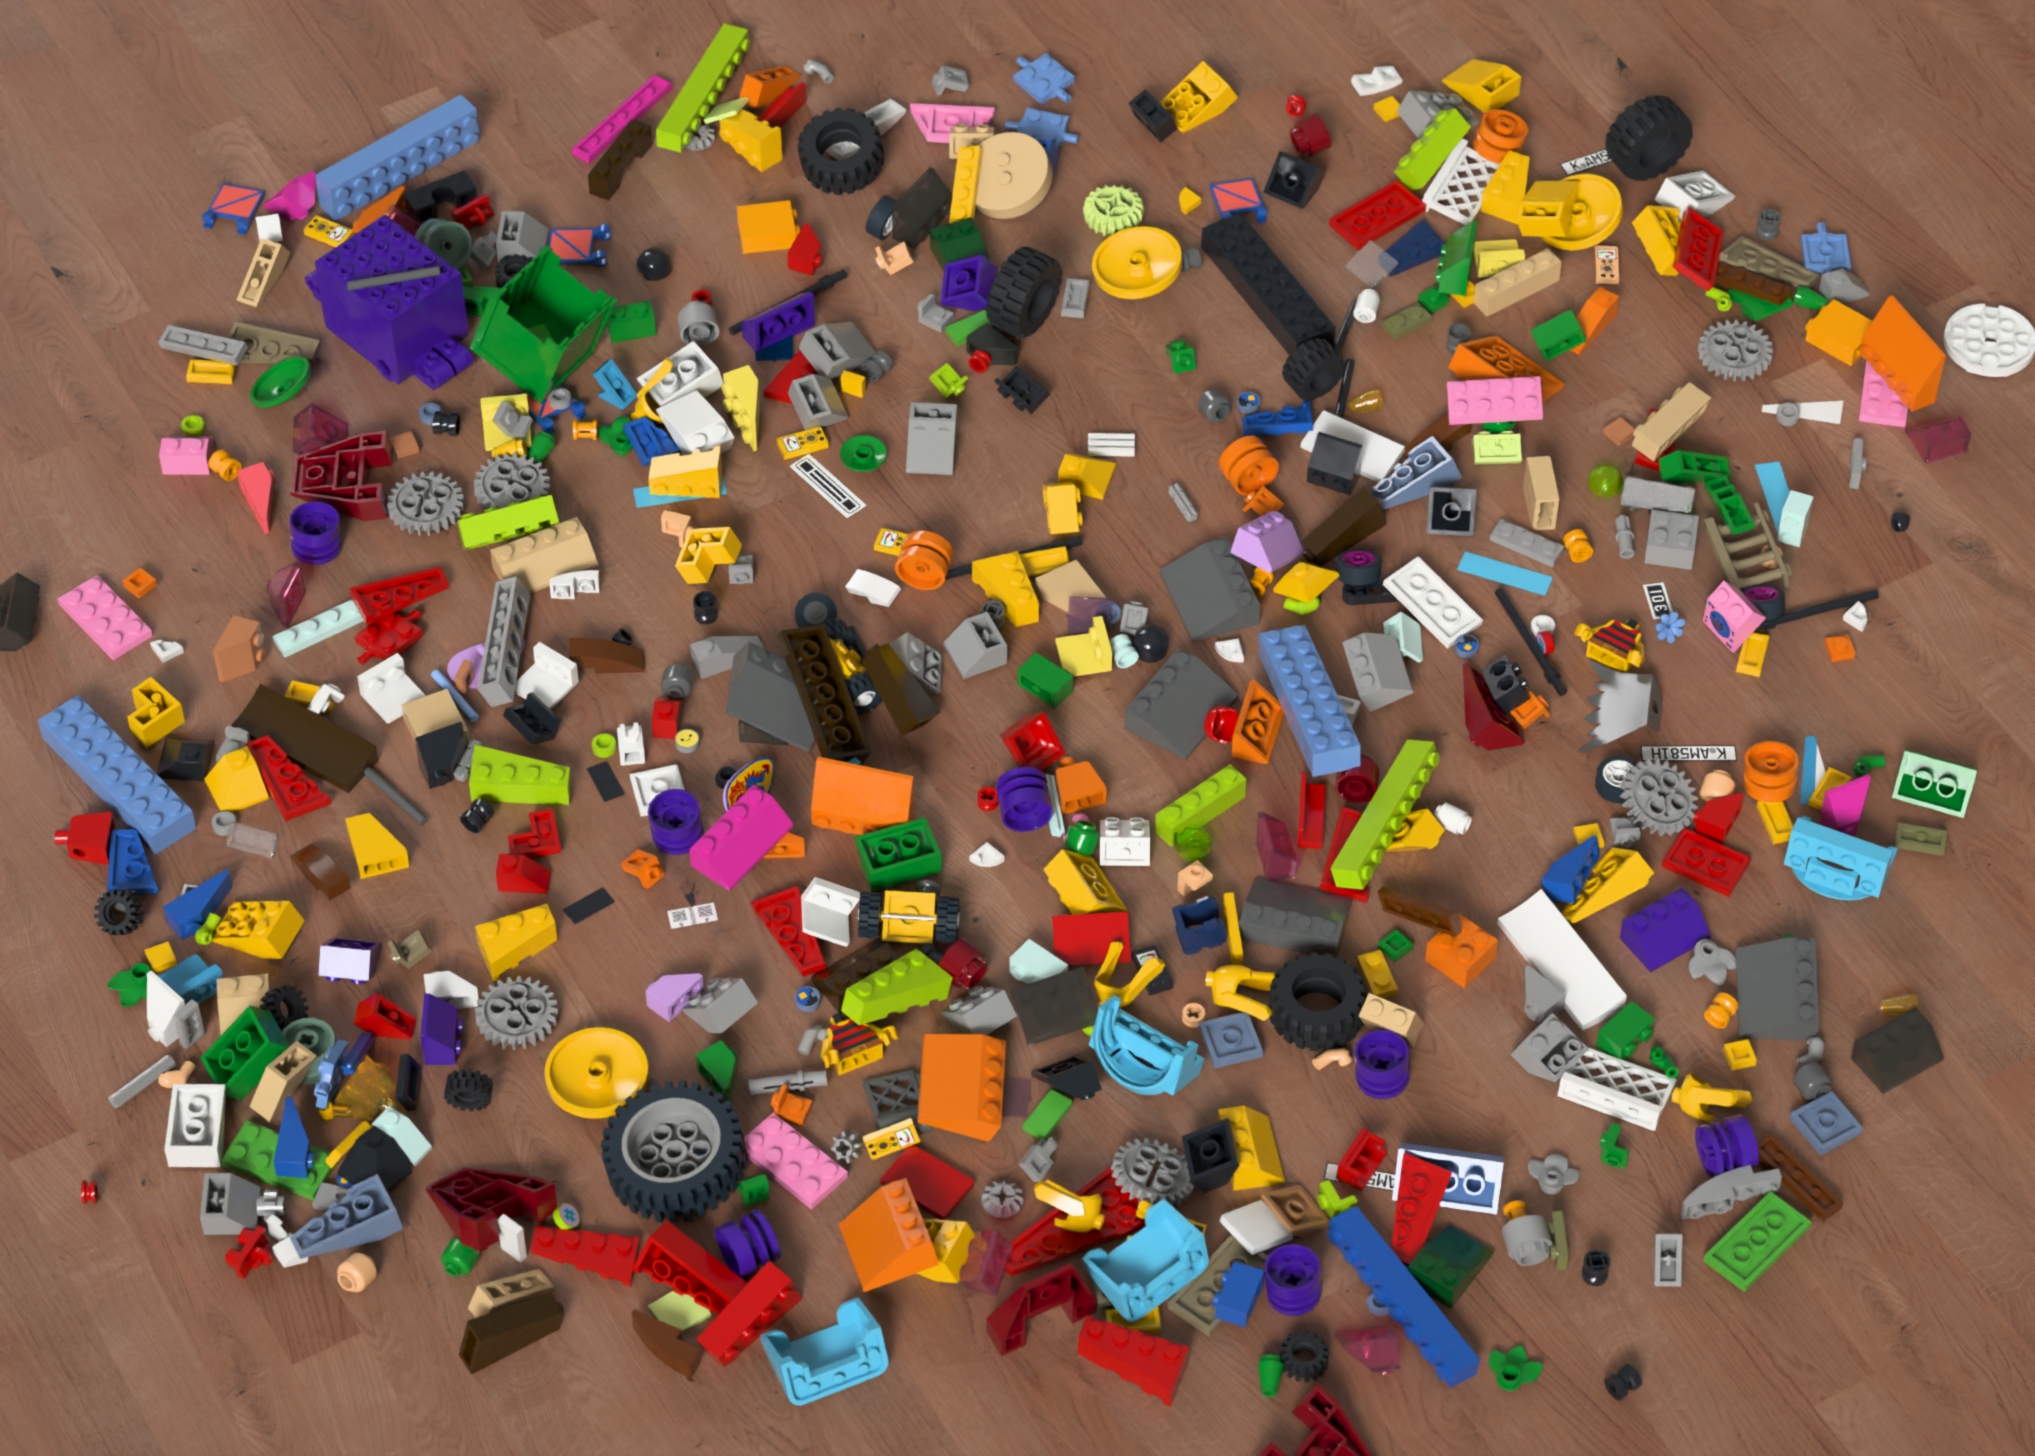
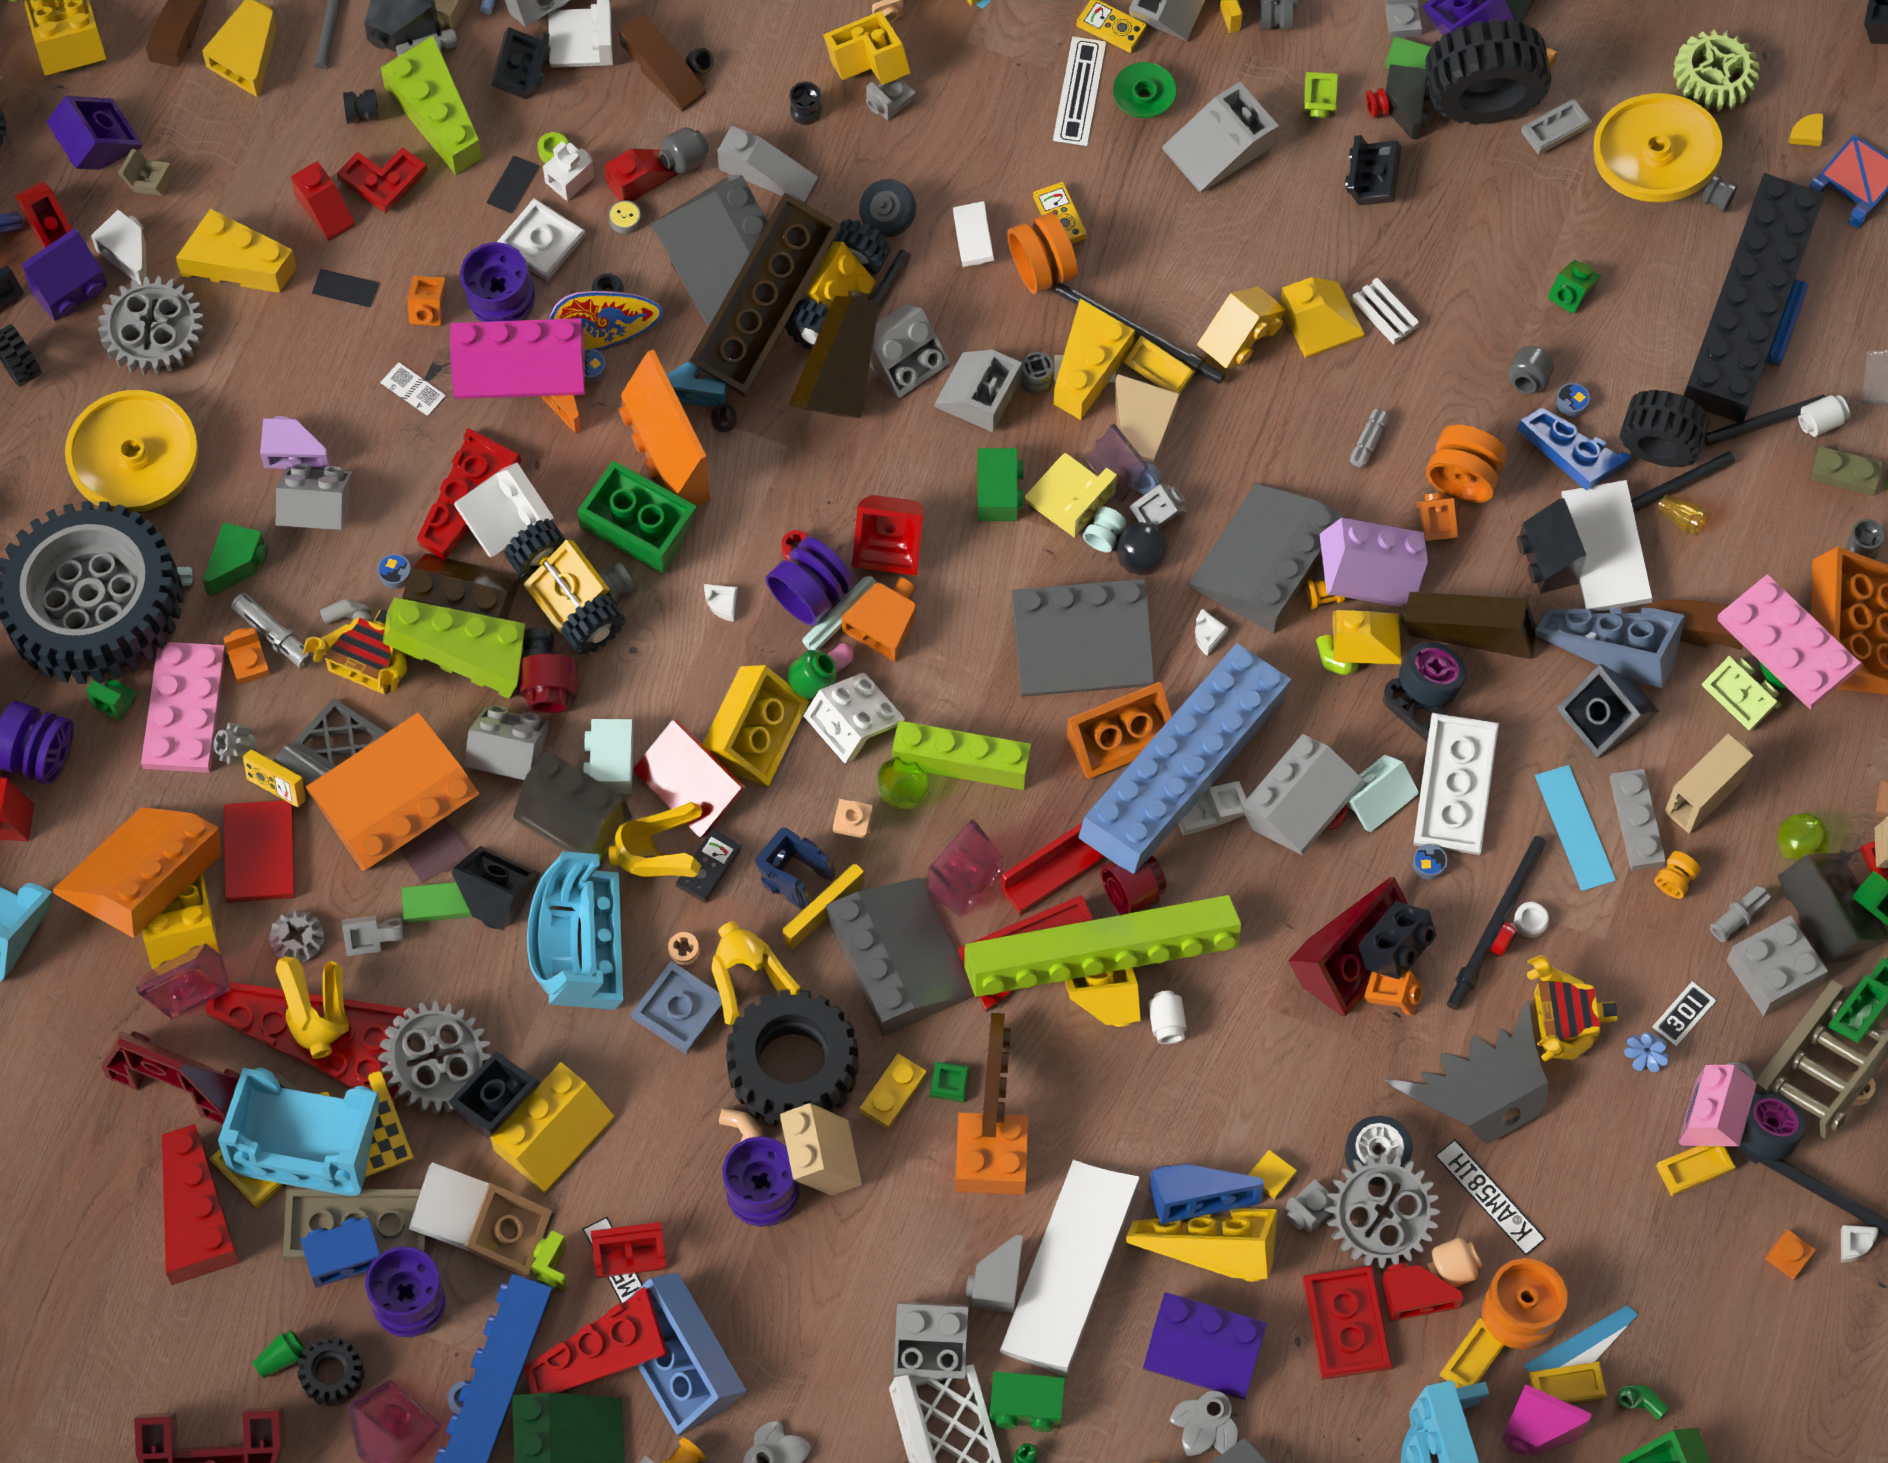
camera: 50 degrees right, 15 degrees up
red hair [1204,706,1239,744] -> none

